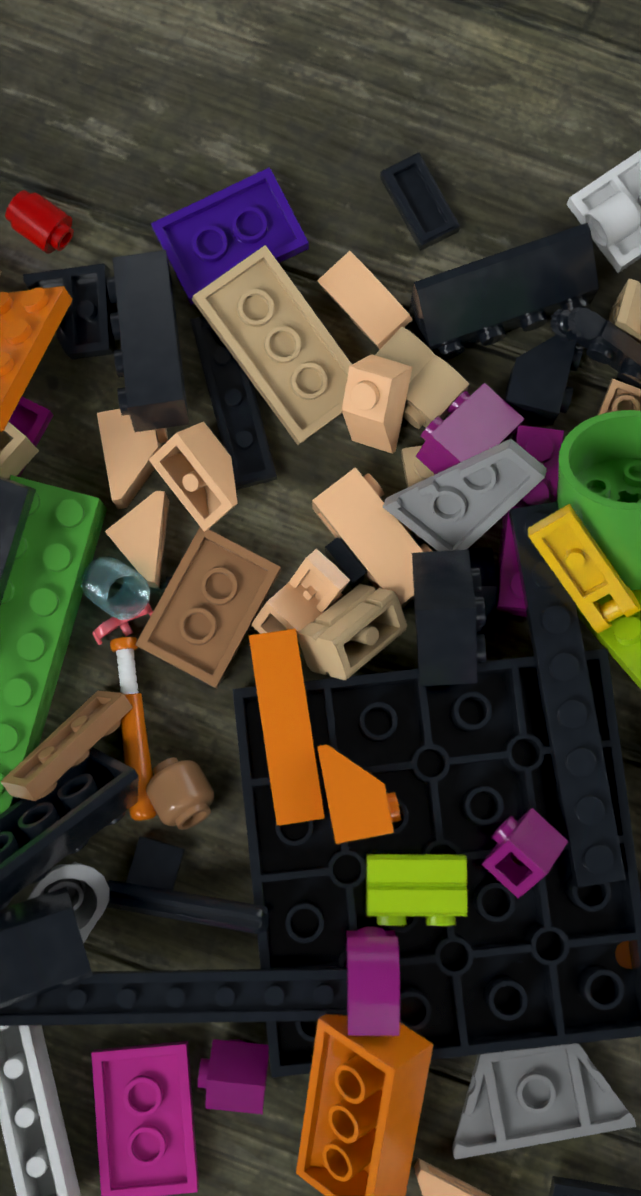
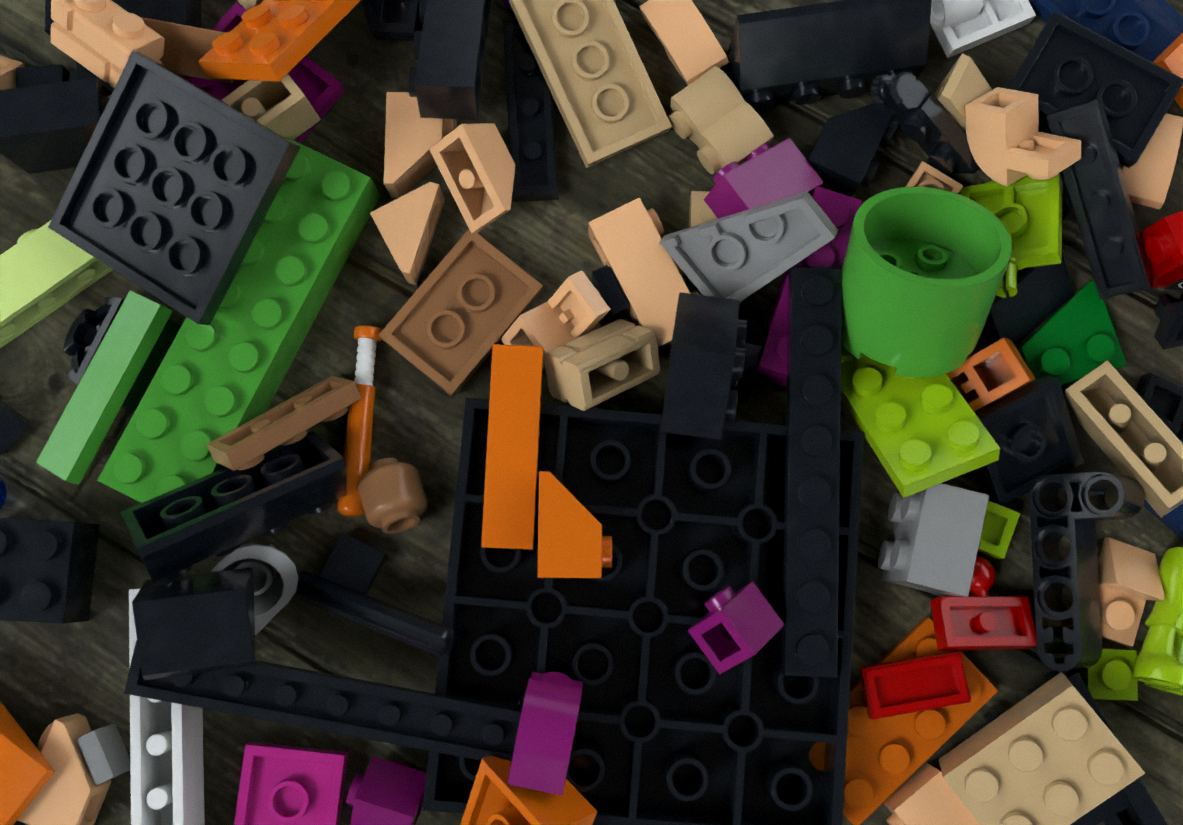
camera: 10 degrees right, 0 degrees up
clear light blue piece [81,556,150,620] -> none
coral piece [92,603,153,645] -> none
light nougat slope [342,354,413,454] -> none
lime brick [366,854,467,926] -> none
yellow plate [528,504,641,633] -> none

